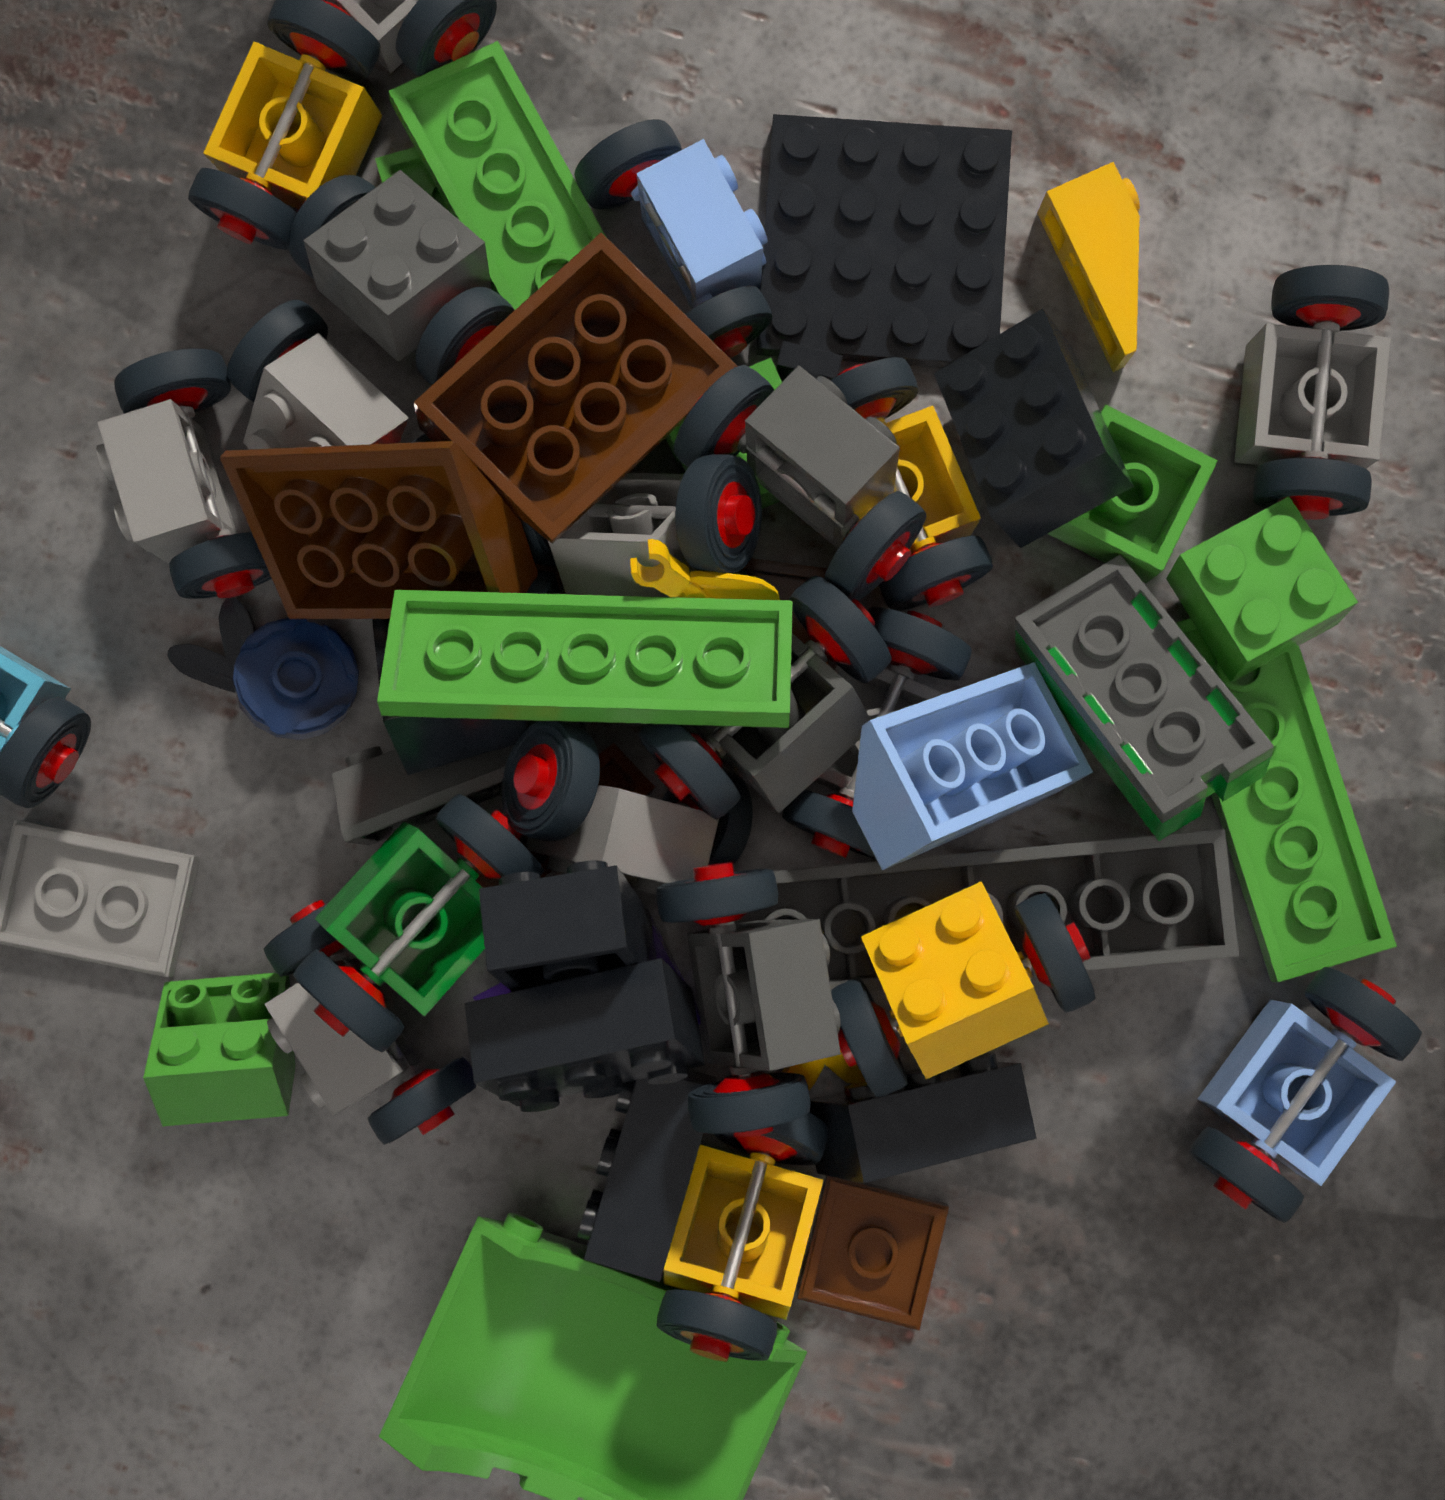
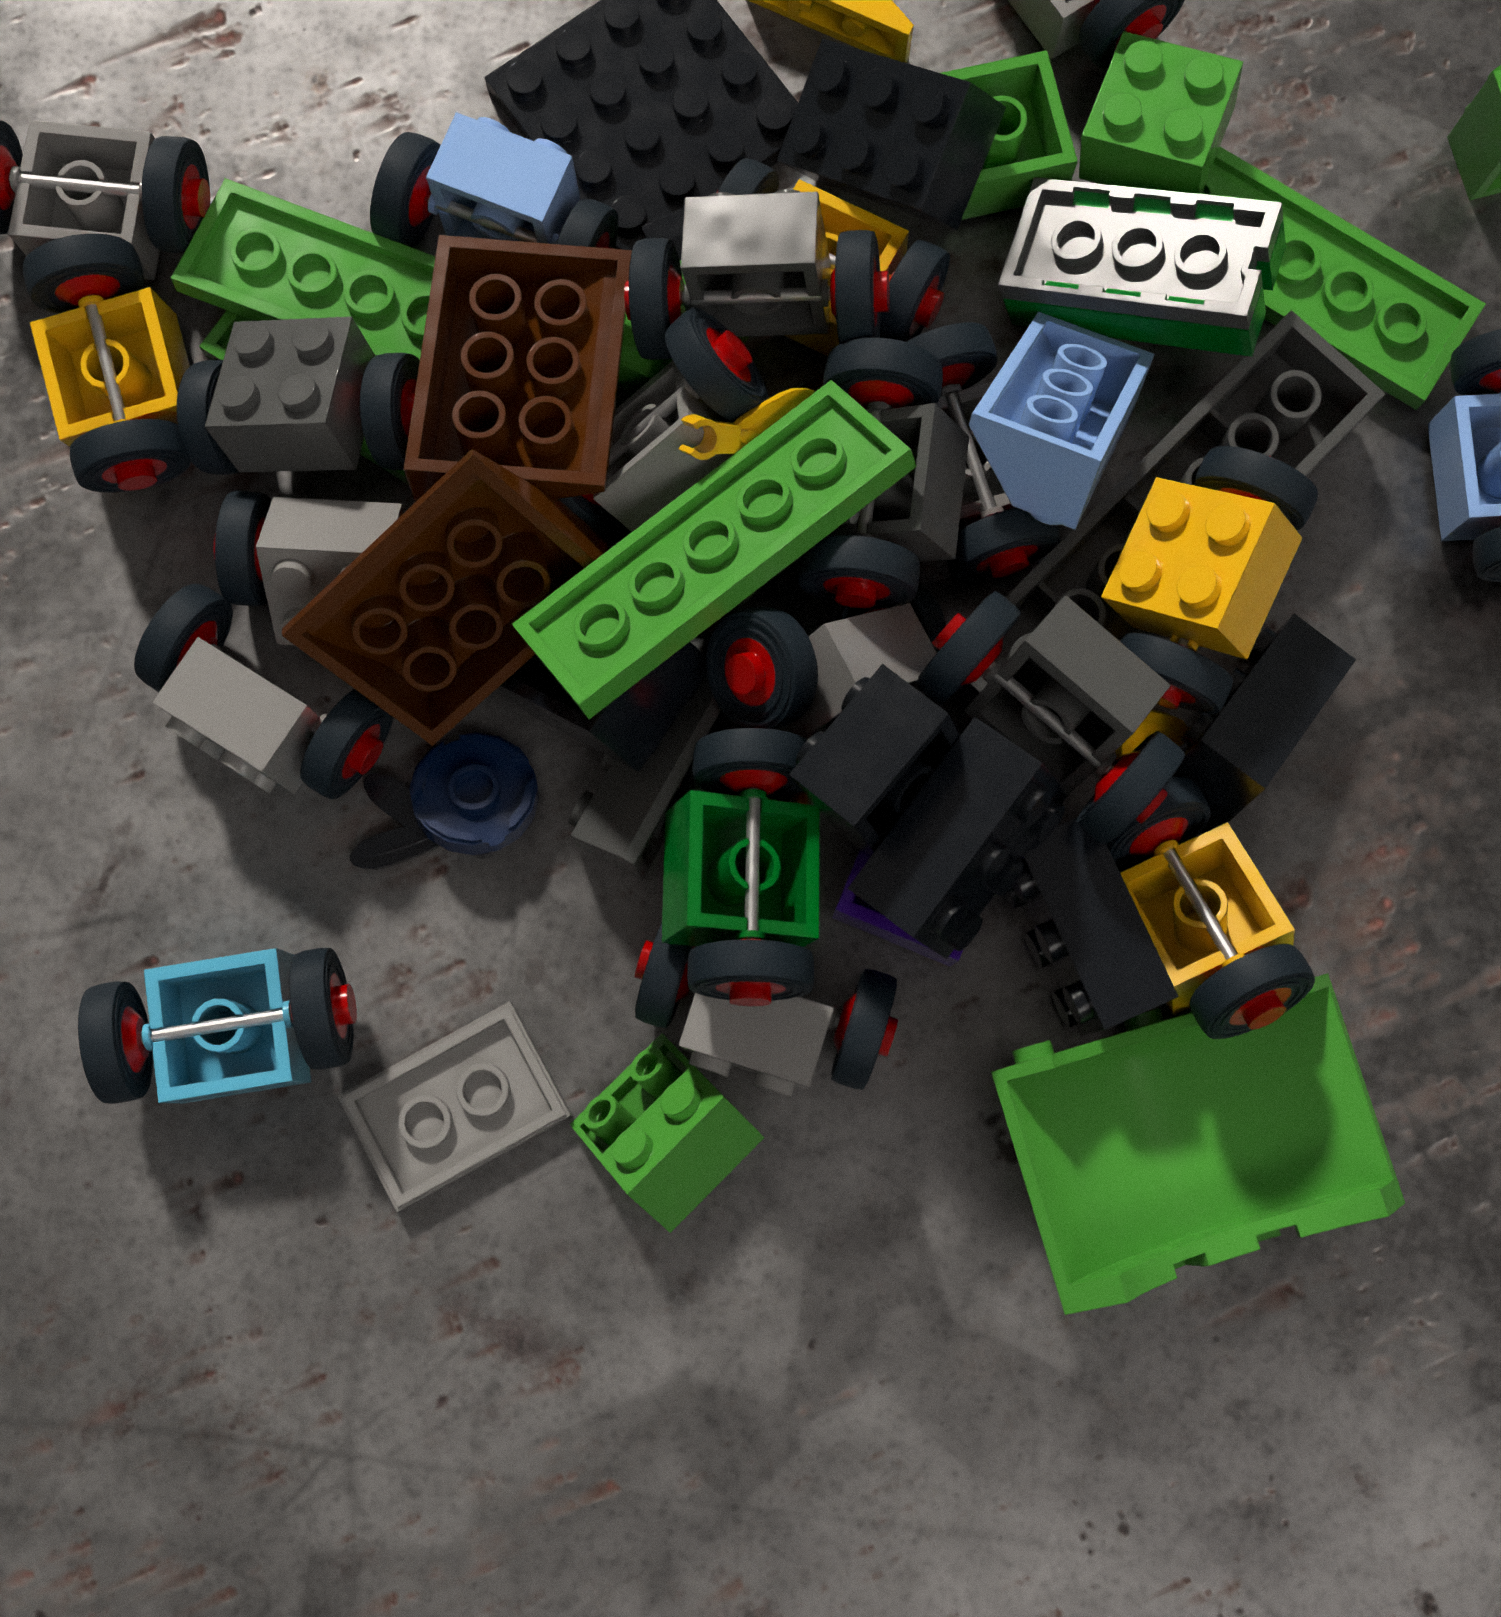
camera: 40 degrees left, 5 degrees down
reddish brown tile [797,1176,949,1331] -> none

